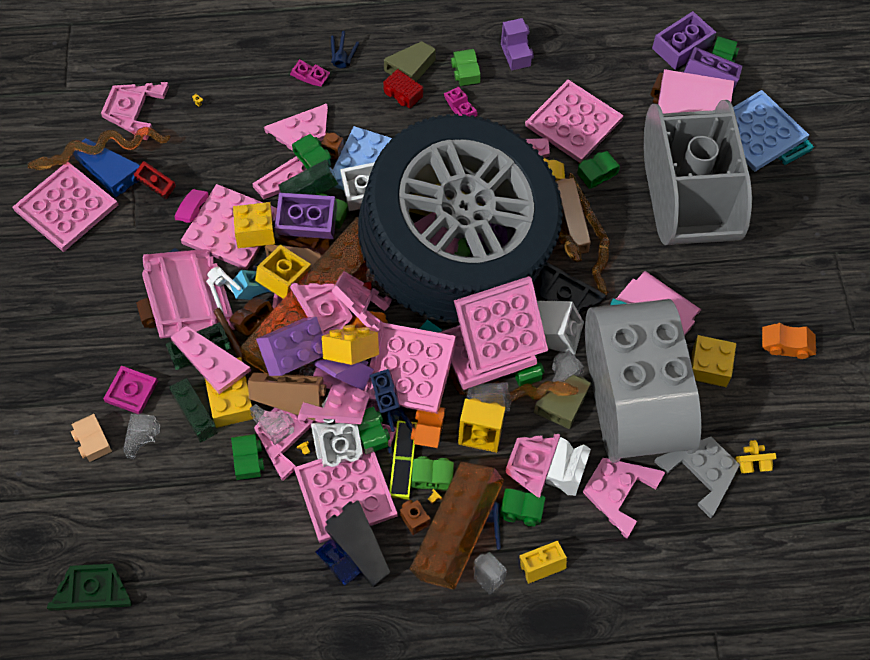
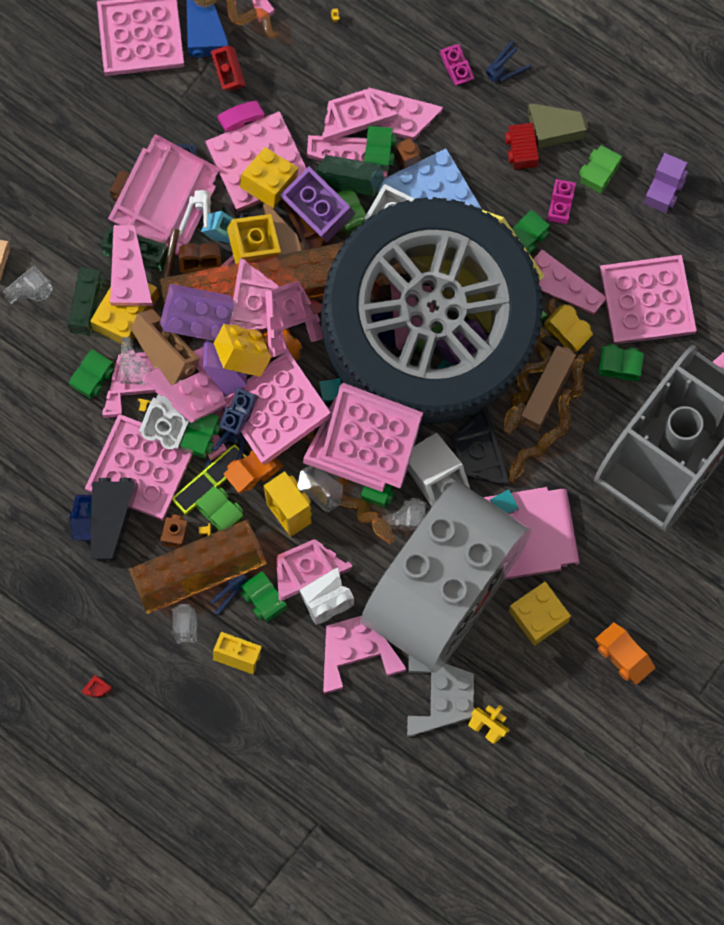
camera: 45 degrees right, 10 degrees up
dark pink plate [103,366,158,415] -> none
olive slope [534,375,591,429] -> none
none -> bright pink wing [322,89,398,143]

